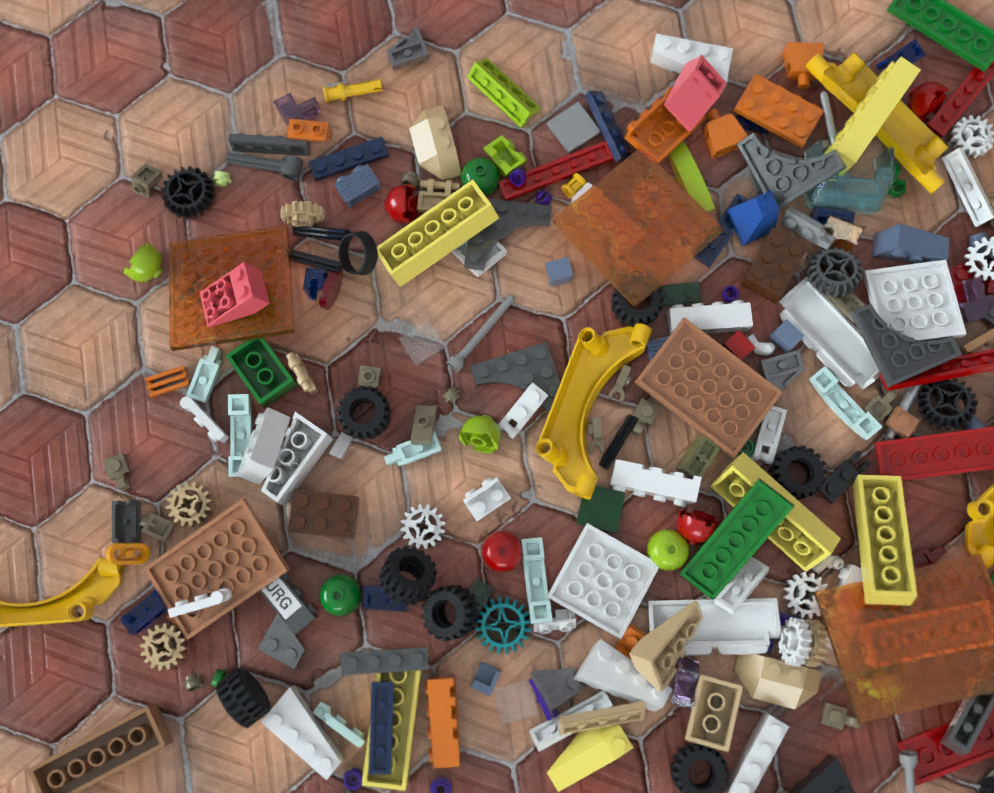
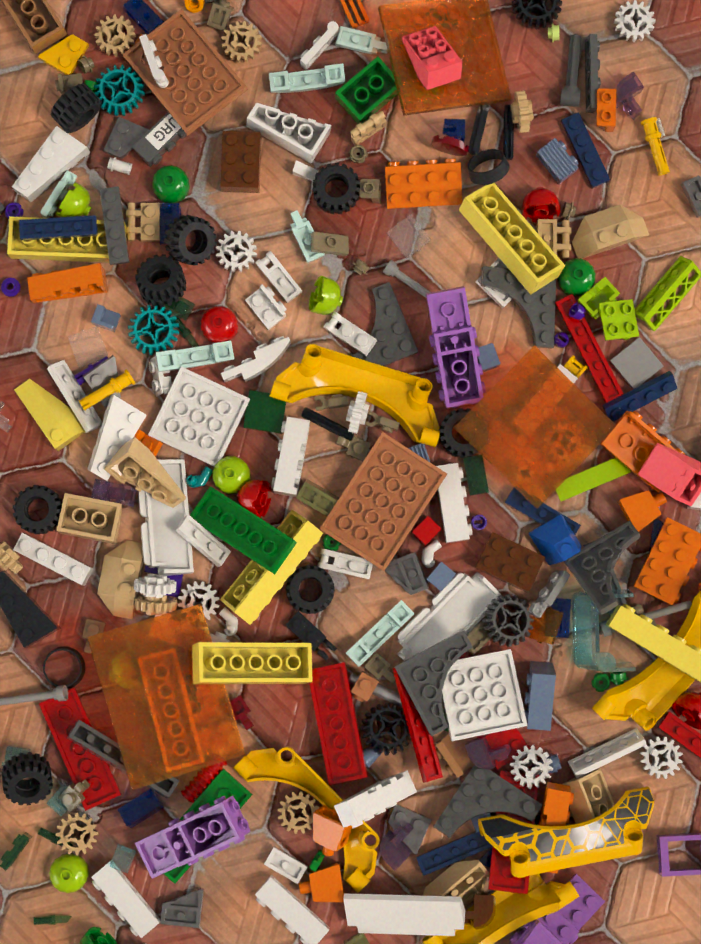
camera: 85 degrees right, 5 degrees up
white wedge [236,408,291,485] -> none
tan tile [558,701,646,735] -> none
none -> yellow wing [38,34,89,75]
none -> black tyre [43,647,86,689]
none -> dark tan bracket [55,73,83,95]
none -> lime cylinder [56,182,92,217]
none -> yellow pin [78,369,136,411]
none -> teal gear [94,65,145,116]
none -> white pin [107,157,133,175]
none -> tan plate [126,203,160,242]
none -> clear green piece [173,317,199,347]
none -> teal arm [186,466,213,488]
none -> white slope [221,336,291,382]
none -> white plate [255,251,302,303]
none -> white gear [346,391,370,434]
none -> dark tan plate [349,145,368,163]
none -> orange bracket [384,158,462,209]
none -> medium lavender wedge [426,286,486,408]
none -> lime hinge [598,299,639,341]
none -> white gear [614,0,656,42]

